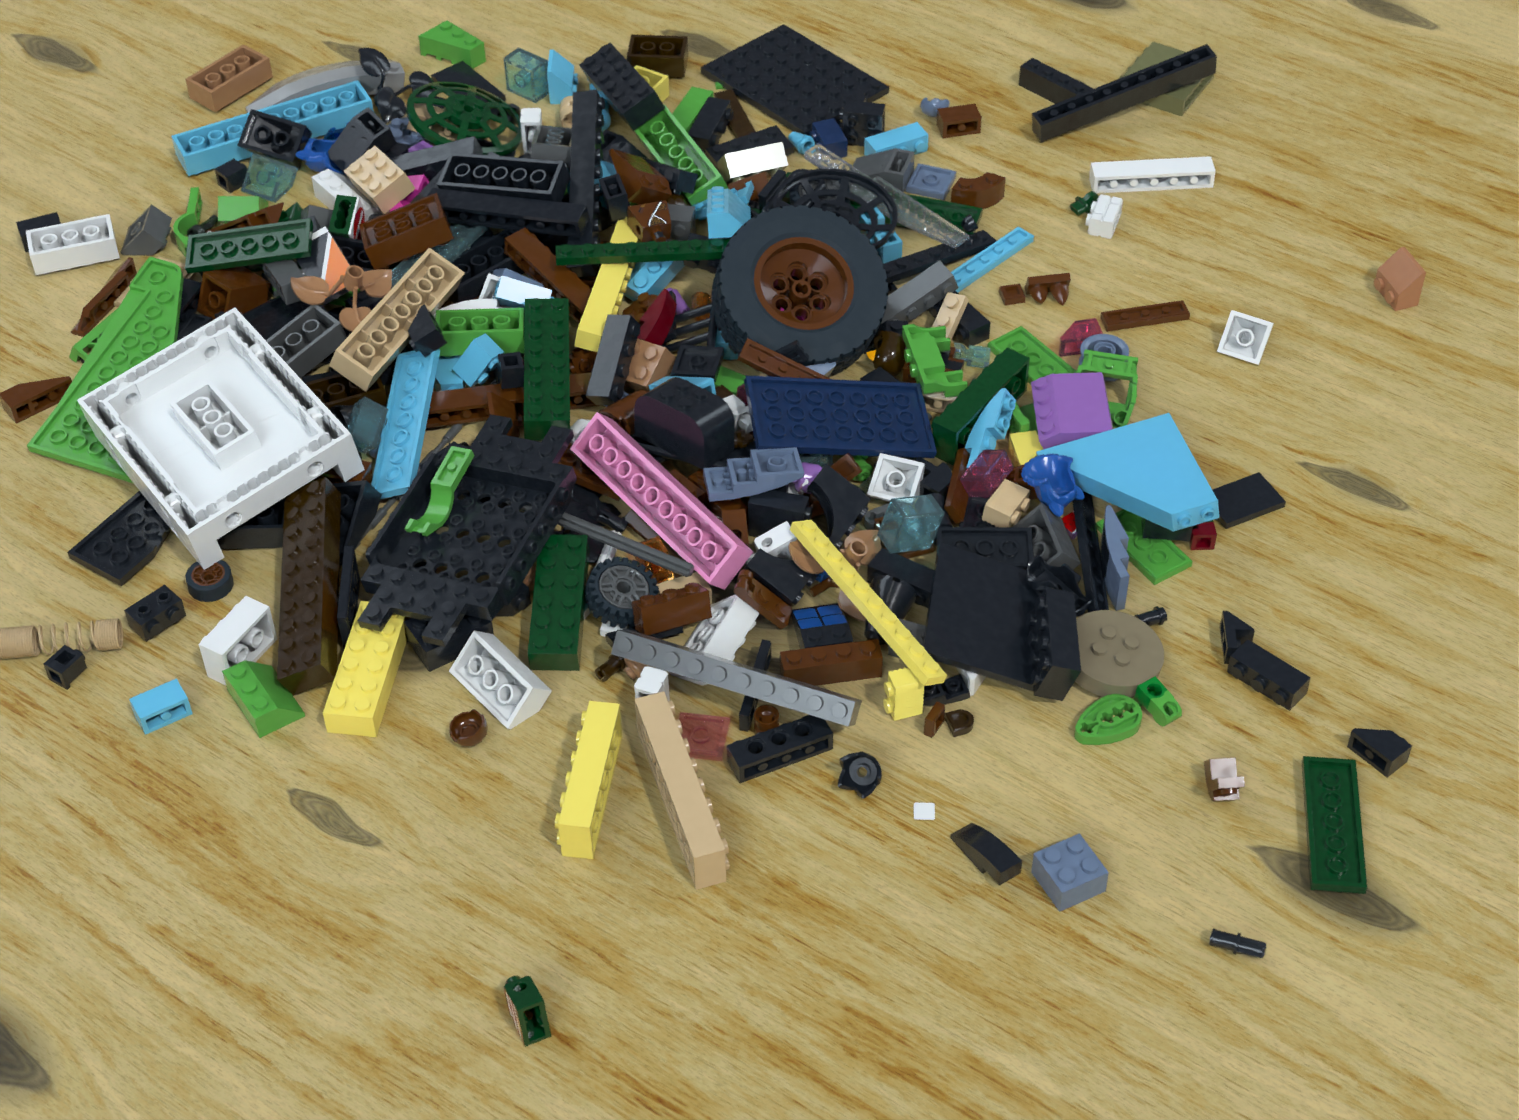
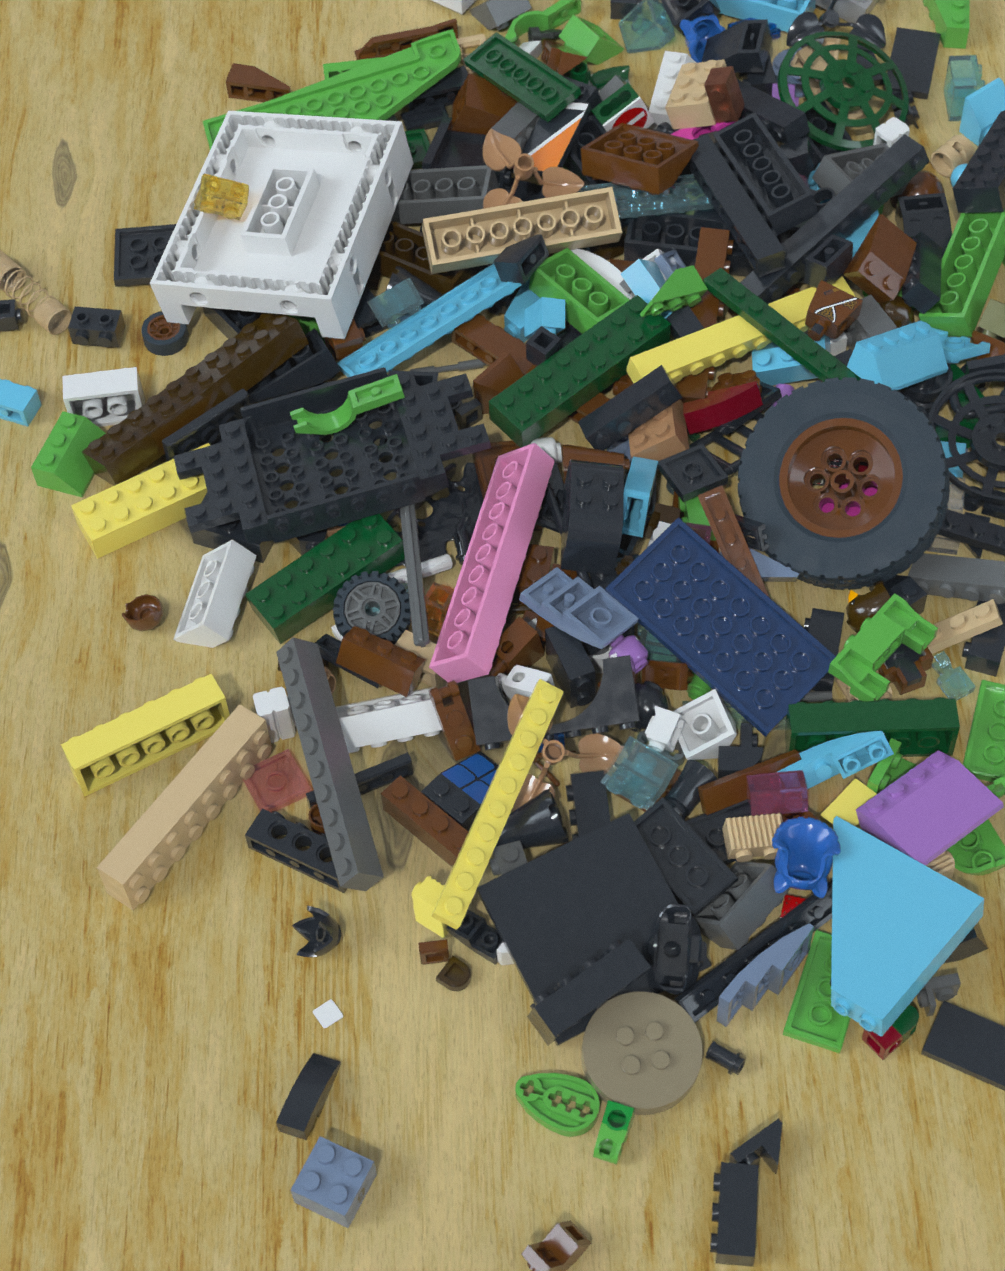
camera: 55 degrees right, 10 degrees up
none -> clear yellow bracket [193,174,249,220]
none -> bright green slope [640,265,708,317]
none -> white window [645,706,685,753]
none -> black brick [667,306,704,340]
none -> copper brick [704,66,745,123]

